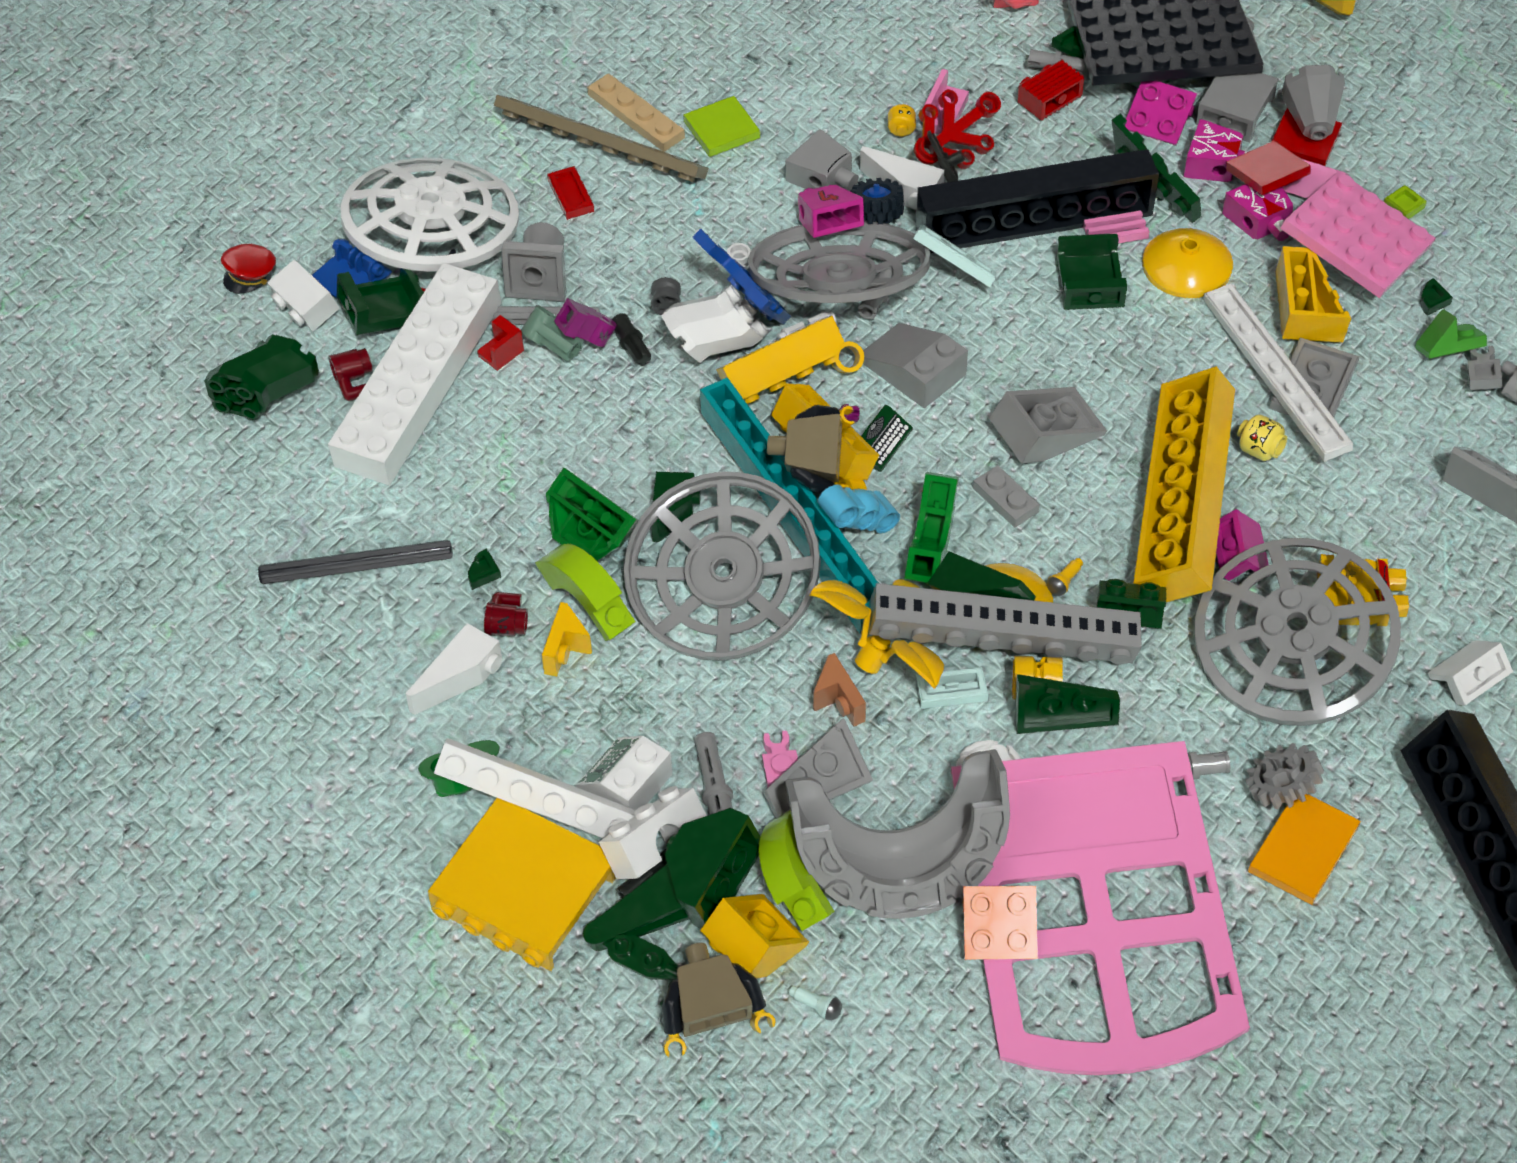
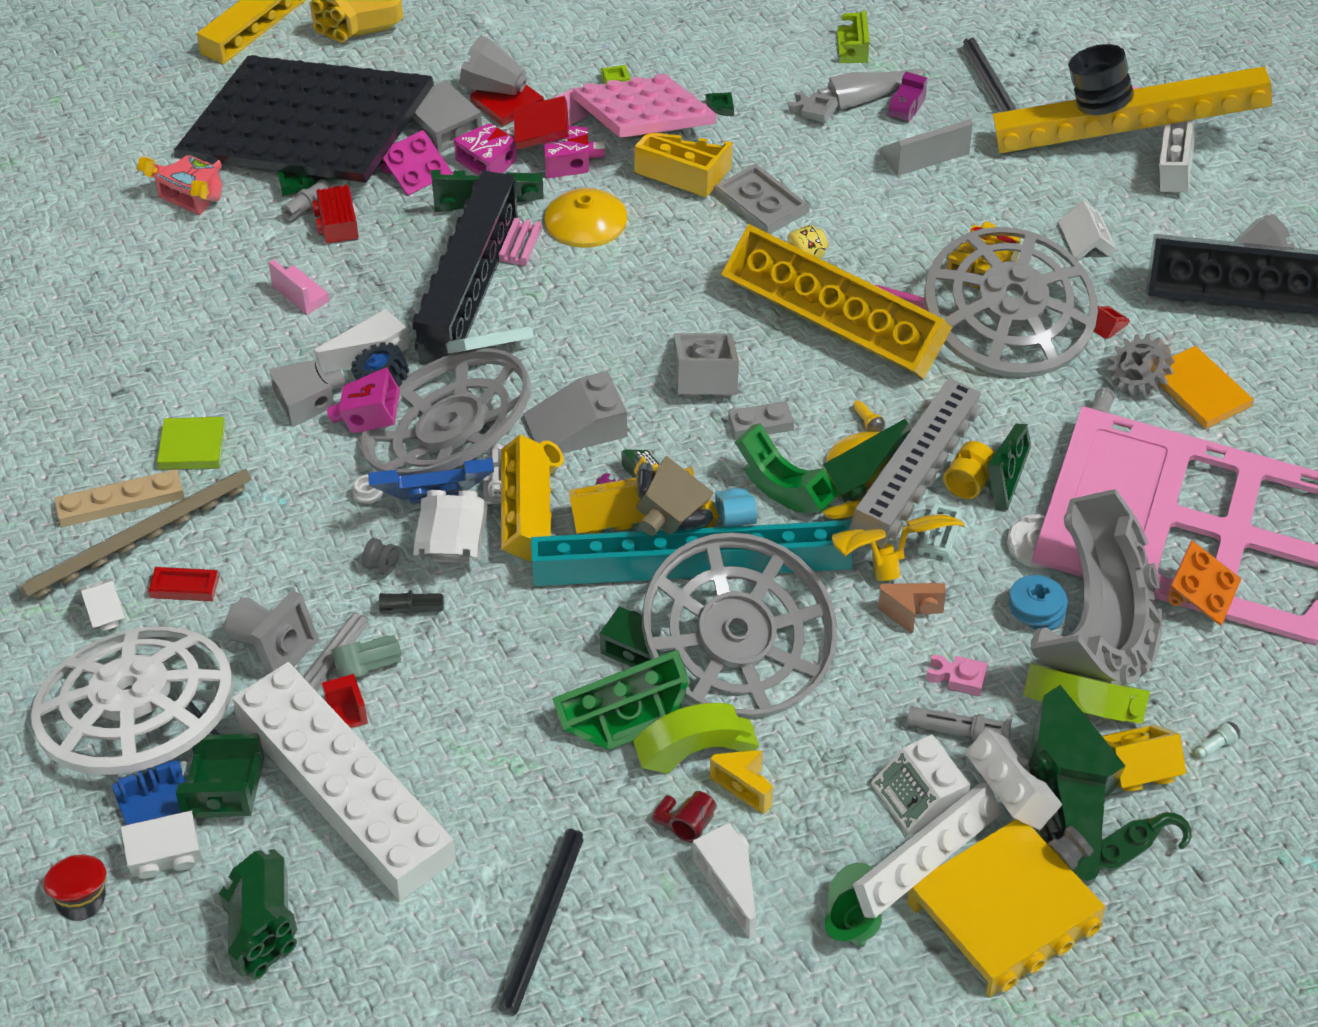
camera: 65 degrees left, 5 degrees down
dark red piece [328,348,373,401] -> none
dark green tile [468,548,501,590] -> none
magenta leg [554,298,617,347] -> none
dark tan torso [662,943,776,1057] -> none
light grey wing [764,718,873,818] -> none
yellow piece [887,104,916,137] -> none
red plant [914,89,1001,169] -> none
pearl dark grey piece [927,130,965,182] -> none
dark green panel [1056,234,1127,310] -> none
dark green bracket [1096,579,1166,629] -> none
white tile [1204,284,1353,462] -> none
bright green slope [1415,309,1487,359] -> none
none -> white slope [79,578,125,631]
none -> dark azure piece [1008,575,1068,631]
none -> dark grey wheel [1048,825,1094,871]
none -> red slope [1093,306,1130,339]

